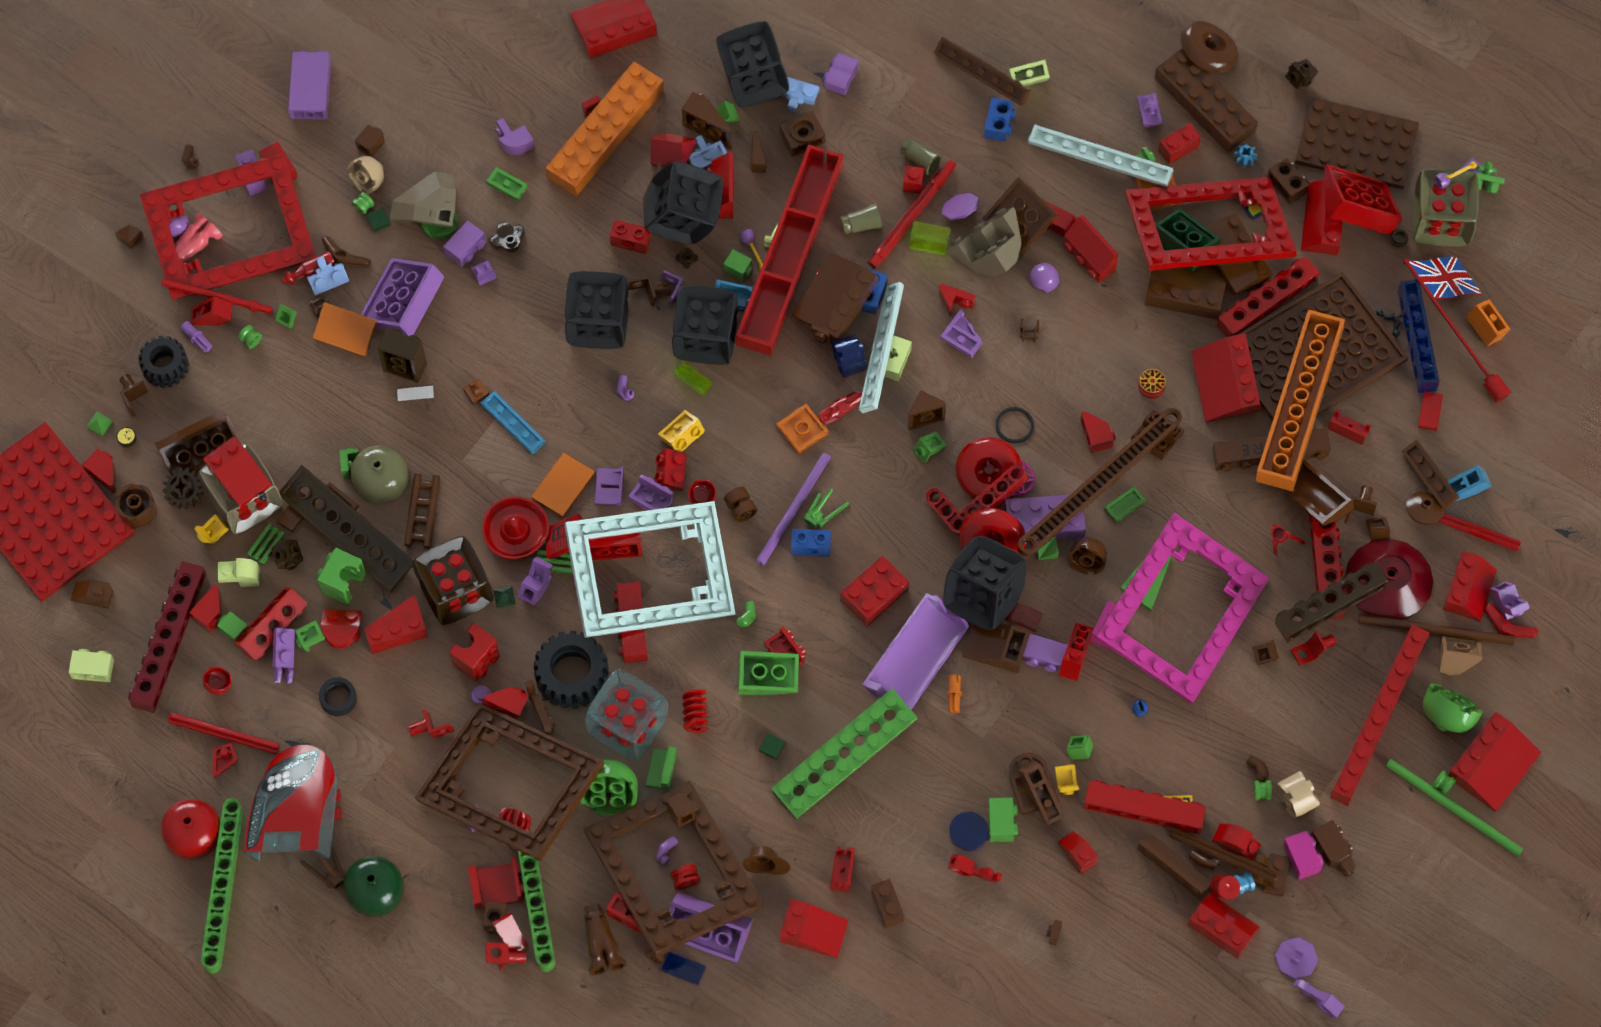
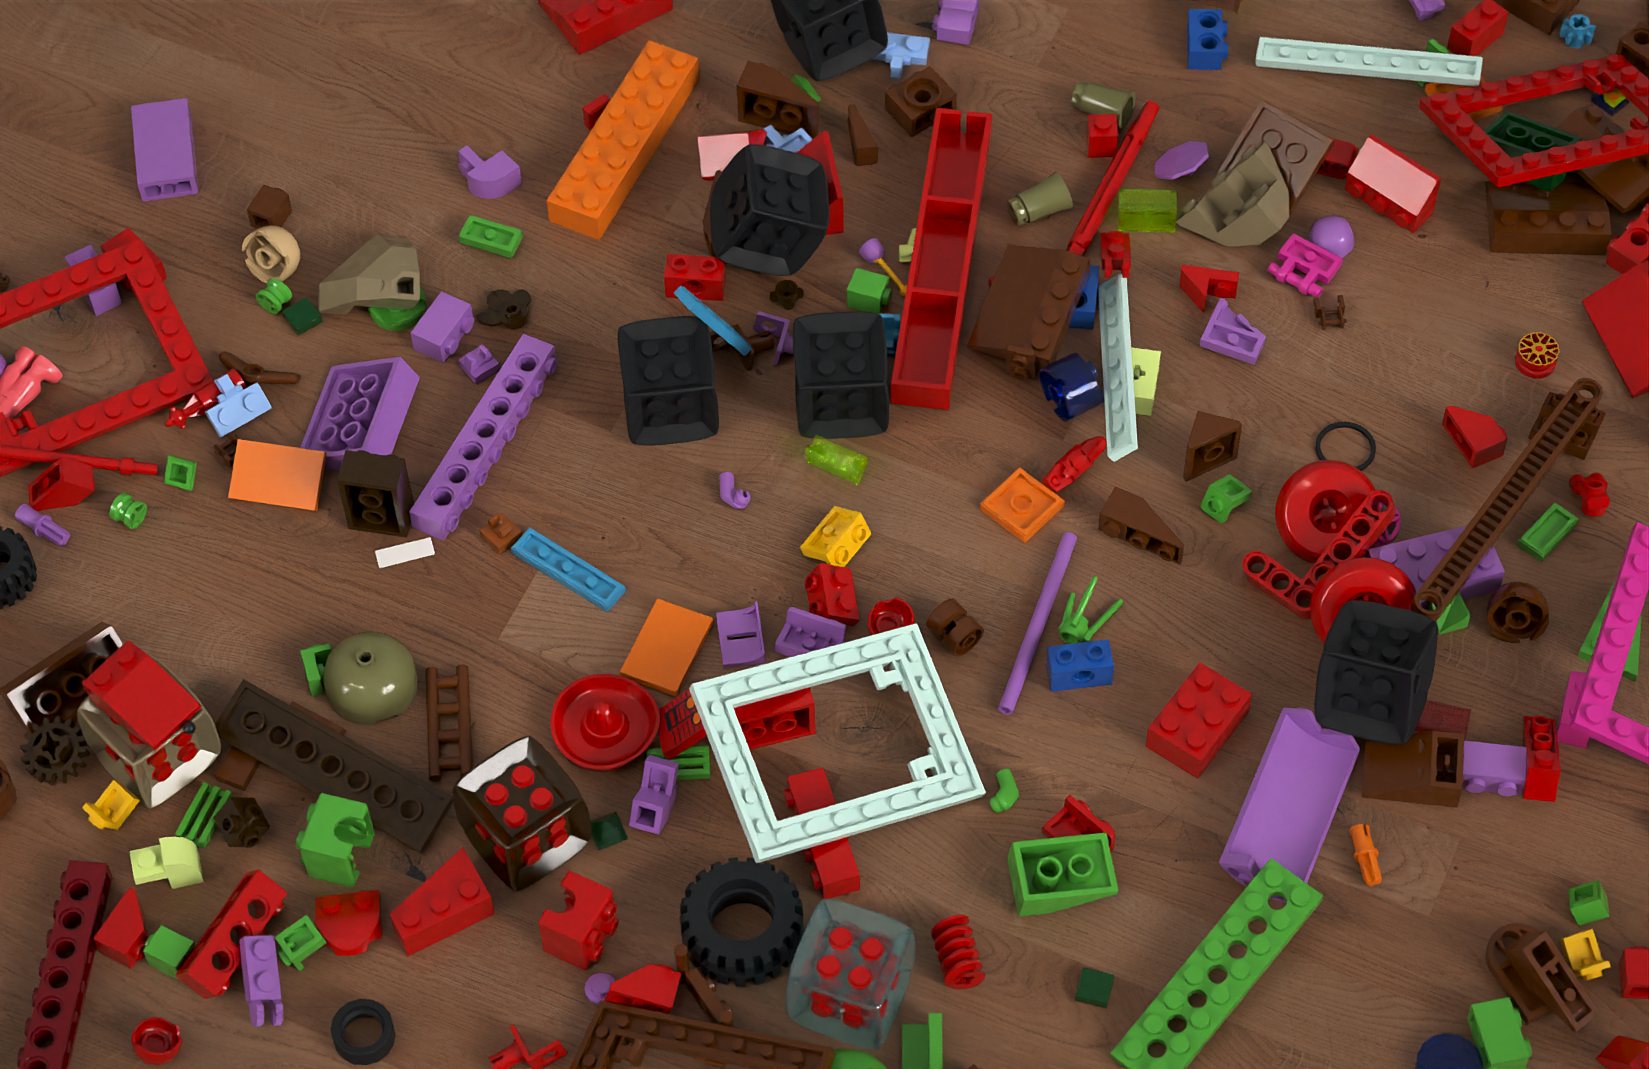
camera: 10 degrees left, 10 degrees down
none -> medium lavender brick [409,334,558,541]
none -> dark azure tile [674,286,752,356]
none -> reddish brown slope [1098,486,1184,564]
none -> red hinge [1100,231,1131,278]
none -> dark pink plate [1267,233,1343,298]
none -> red plate [1569,473,1610,517]

